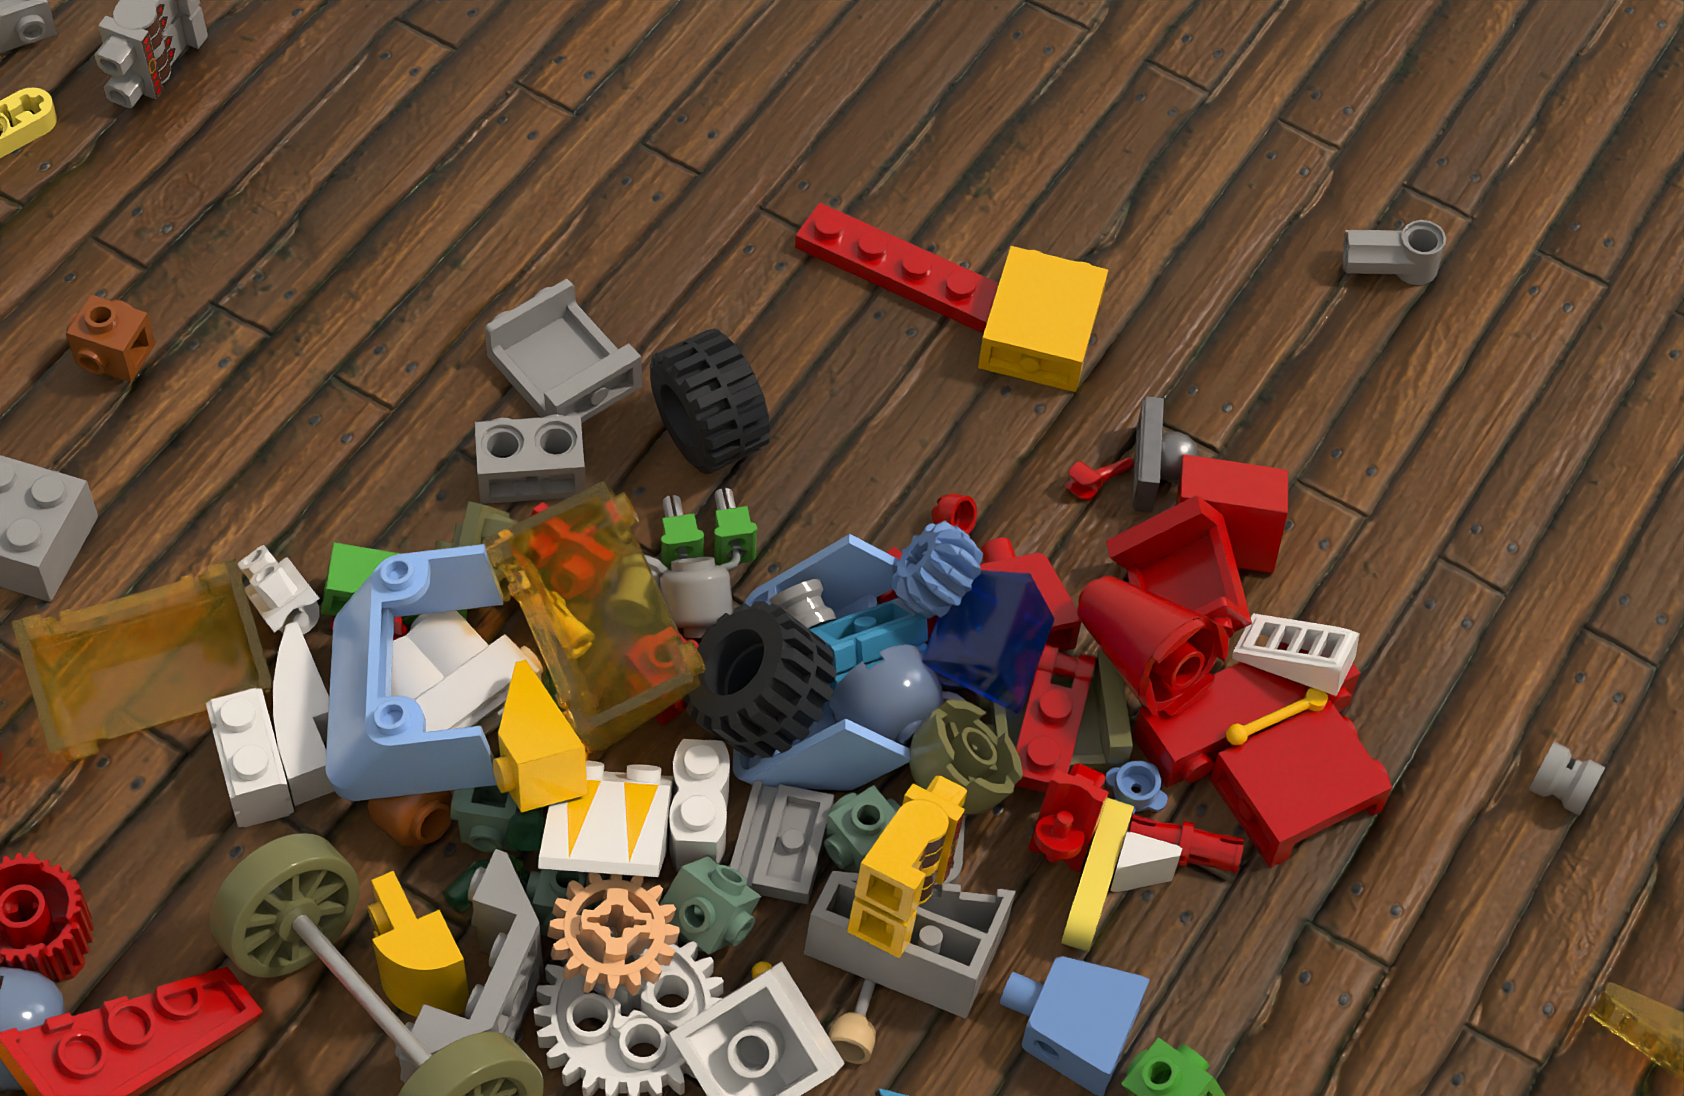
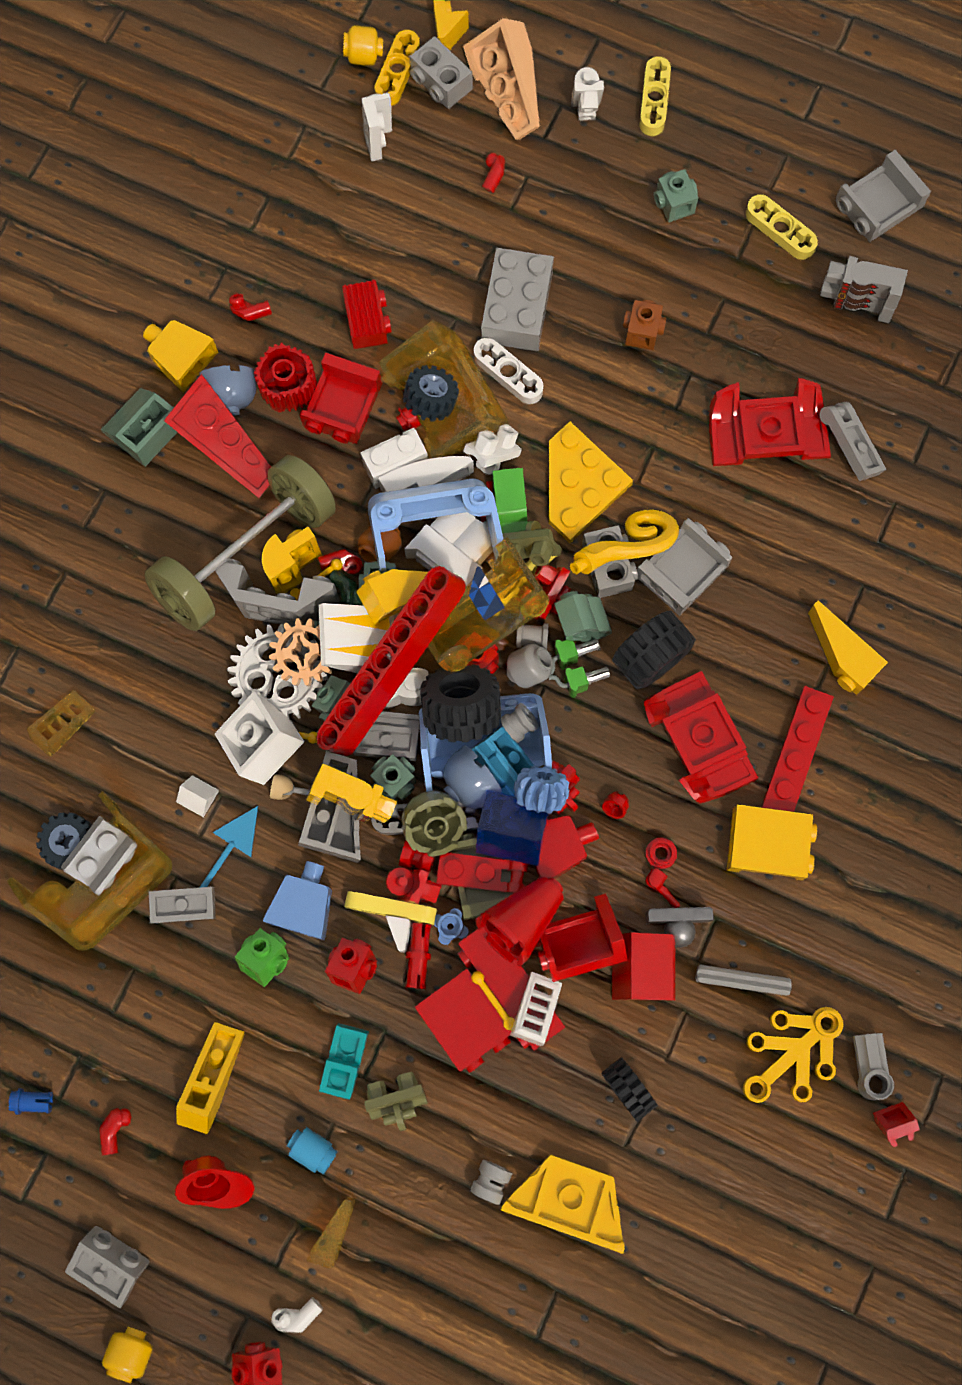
camera: 90 degrees right, 20 degrees up
none -> dark azure brick [287,1127,338,1175]
none -> yellow hinge [290,559,343,601]
none -> red panel [300,352,382,444]
none -> red beam [316,566,466,756]
none -> red arm [318,549,362,575]
none -> teal slope [319,1023,369,1100]
none -> red brick [325,938,377,994]
none -> olive hips [364,1072,428,1131]
none -> red plate [396,407,422,432]
none -> red wheel [399,840,436,875]
none -> black wheel [403,365,459,422]
none -> dark blue sticker [469,566,505,620]
none -> white beam [474,338,543,404]
none -> yellow wing [501,1154,625,1254]
none -> yellow plate [549,422,633,543]
none -> sand green brick [554,591,612,642]
none -> yellow plant [570,510,679,574]
none -> black tyre [601,1057,658,1122]
none -> red piece [644,671,759,804]
none -> red plate [645,838,677,869]
none -> light grey axle [696,965,792,996]
none -> red piece [709,378,831,466]
none -> yellow plant [743,1007,843,1103]
none -> yellow slope [808,601,888,695]
none -> light grey plate [820,401,886,481]
none -> red tile [873,1102,919,1147]

